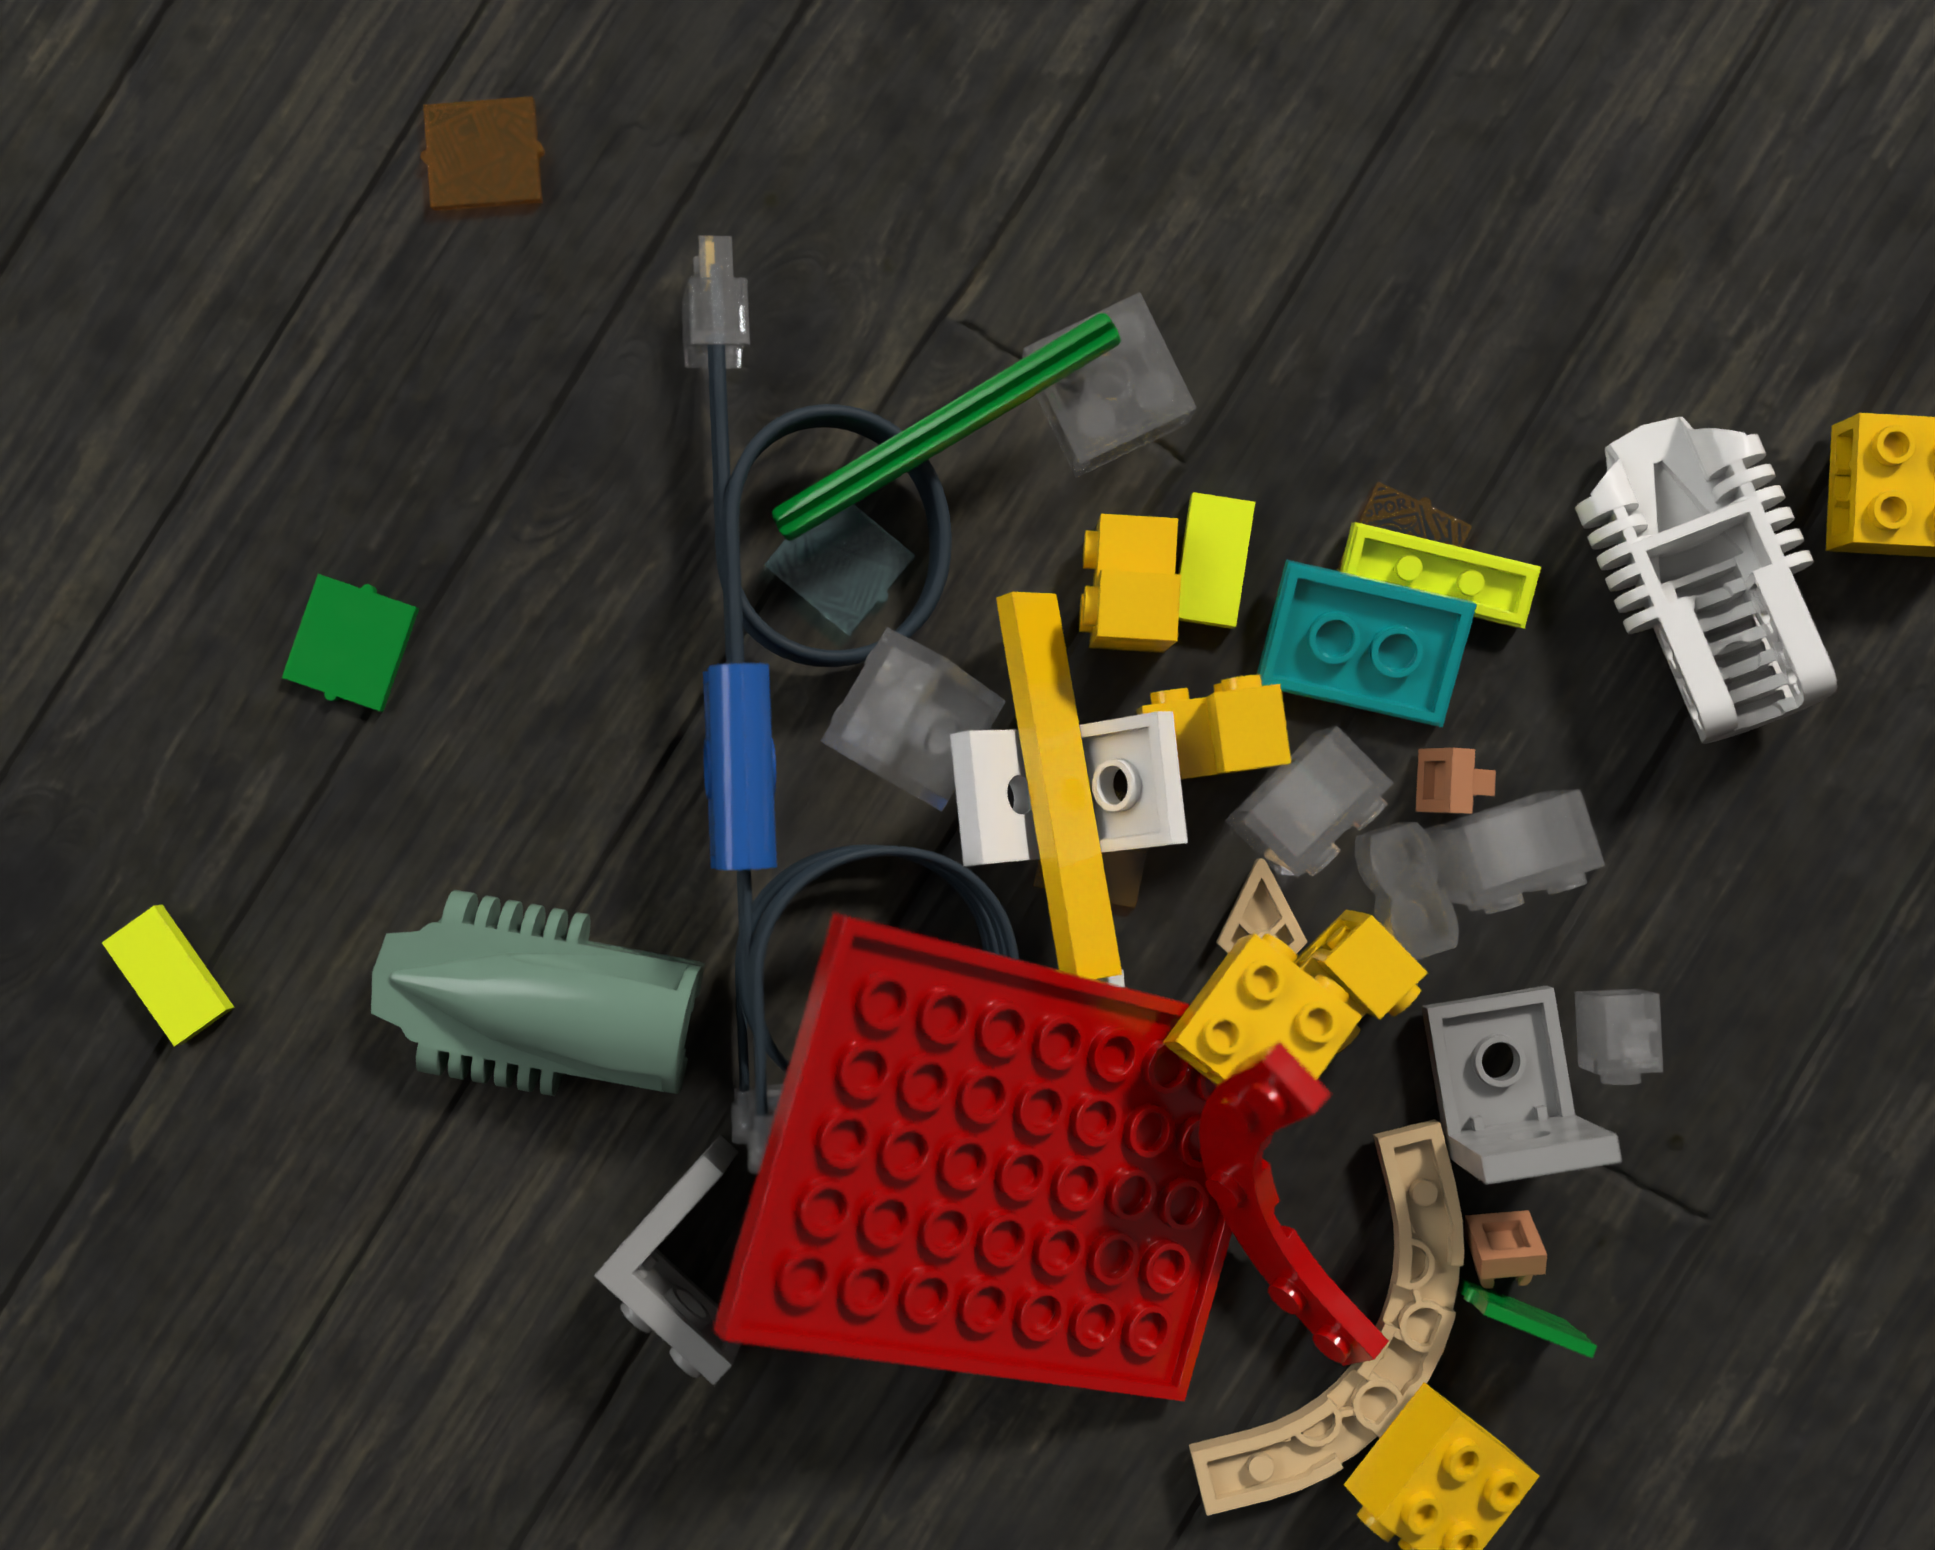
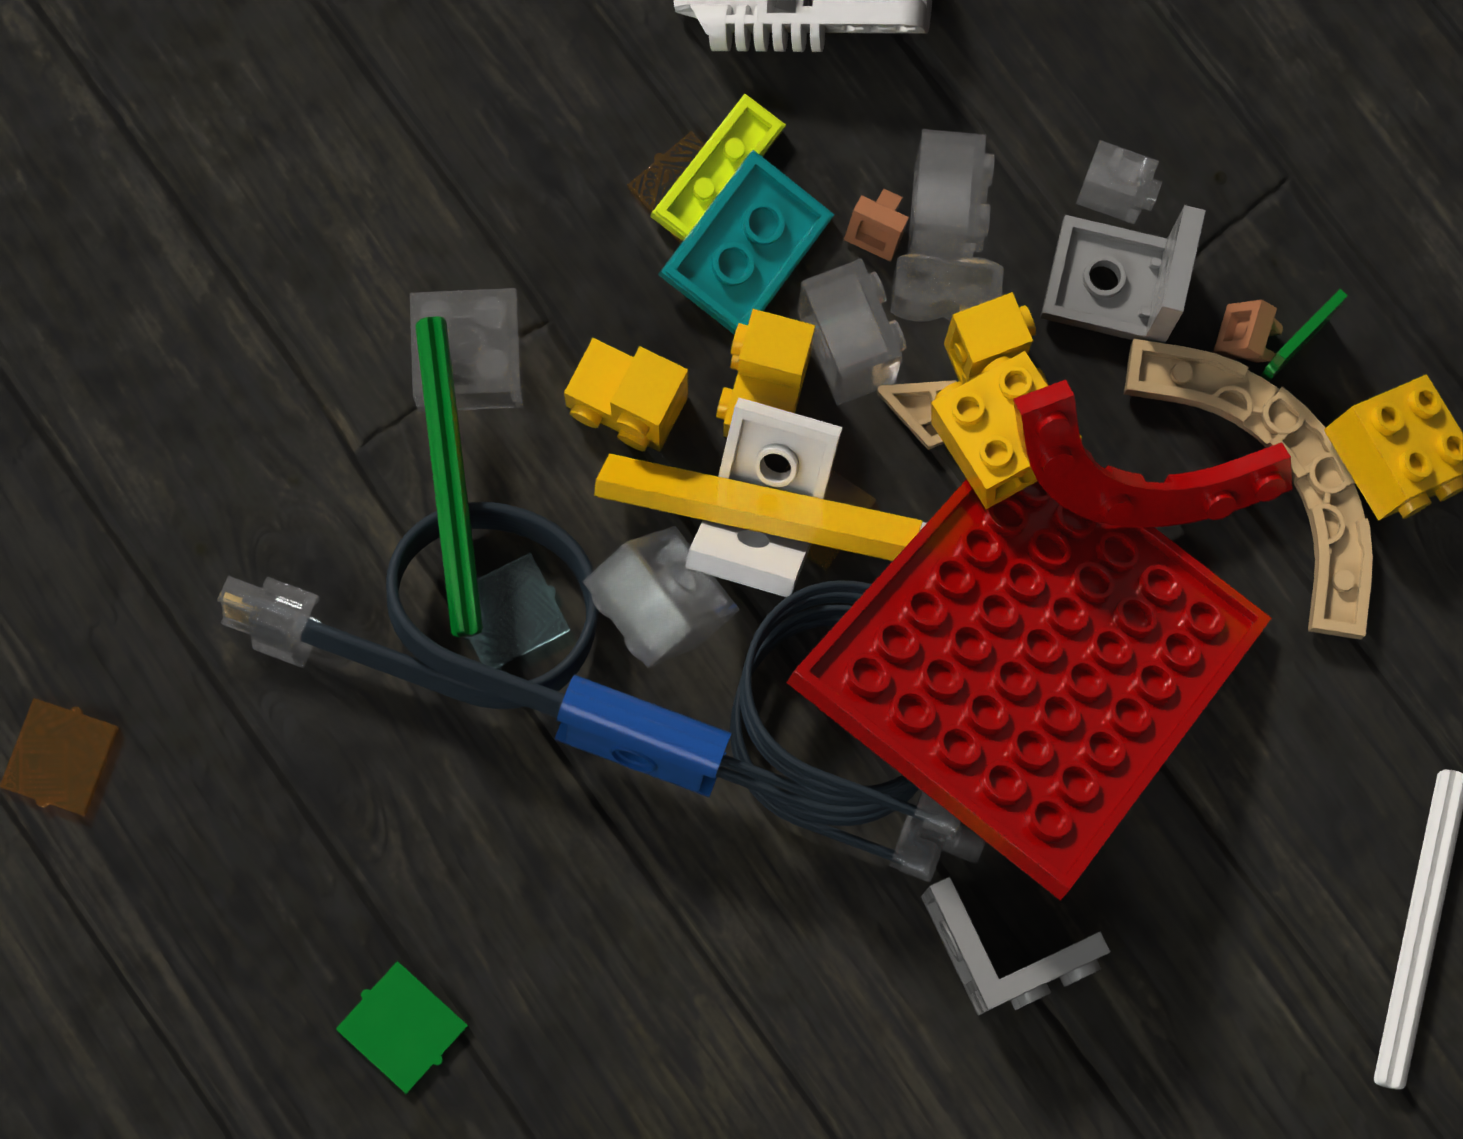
camera: 75 degrees left, 10 degrees down
sand green connector [371,890,705,1096] -> none
neon yellow tile [1178,492,1255,629] -> none

